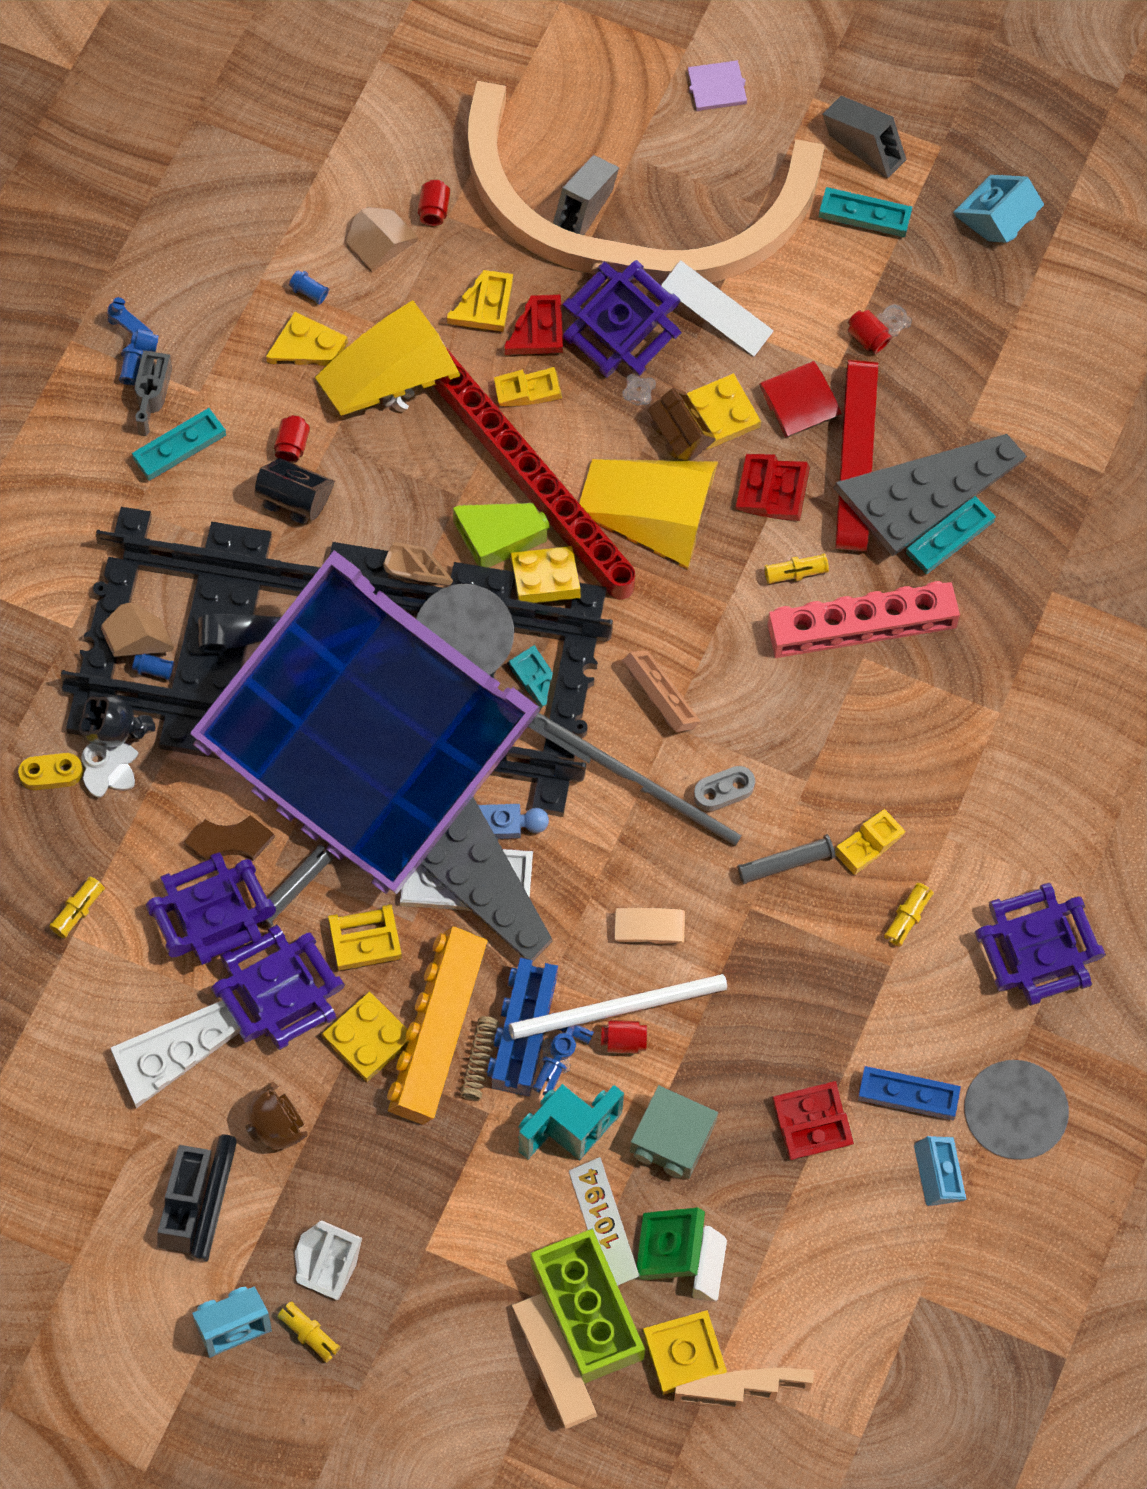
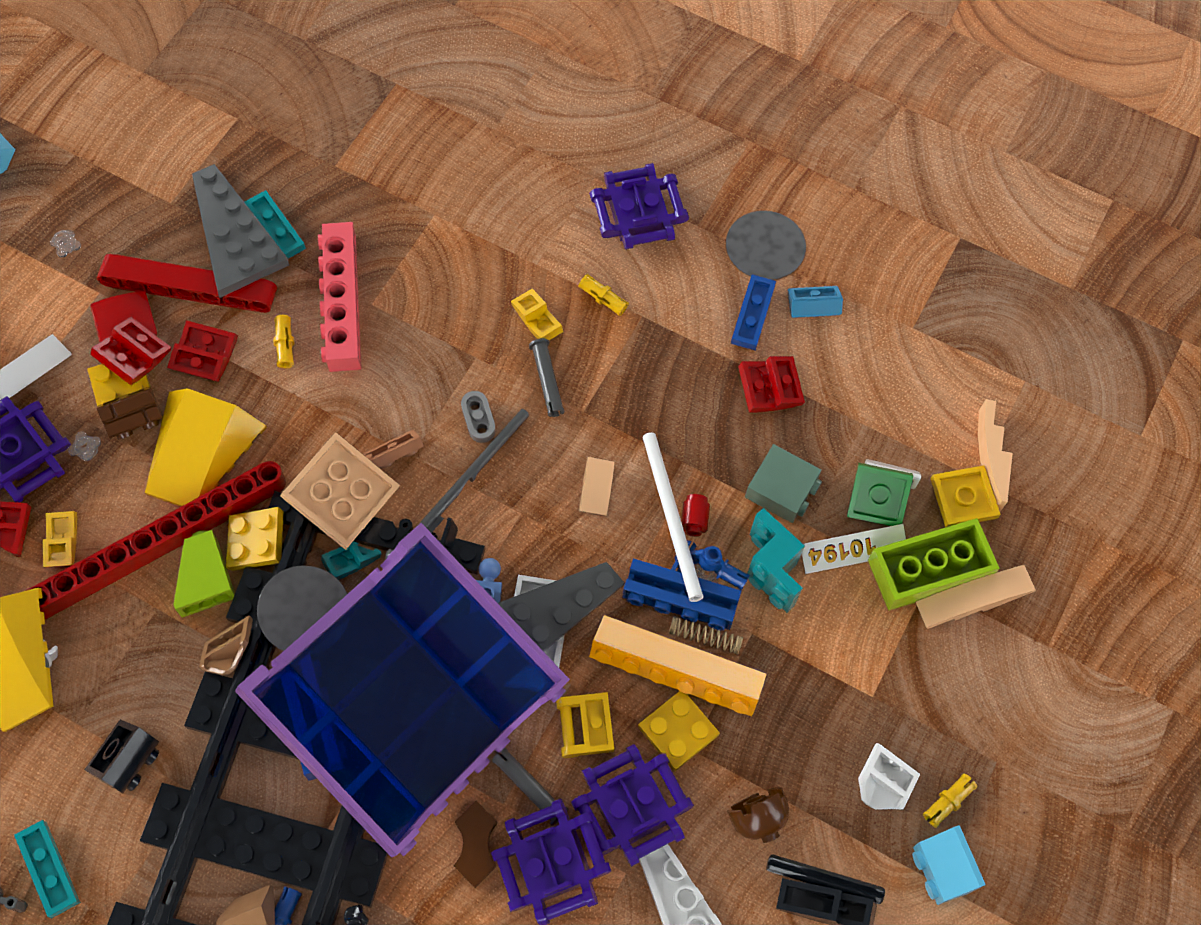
camera: 85 degrees left, 0 degrees up
black piece [198,614,281,654] -> none
red brick [274,415,310,463] -> none
red brick [848,310,892,354] -> none
none -> red slope [90,317,171,386]
none -> light nougat plate [280,432,400,550]

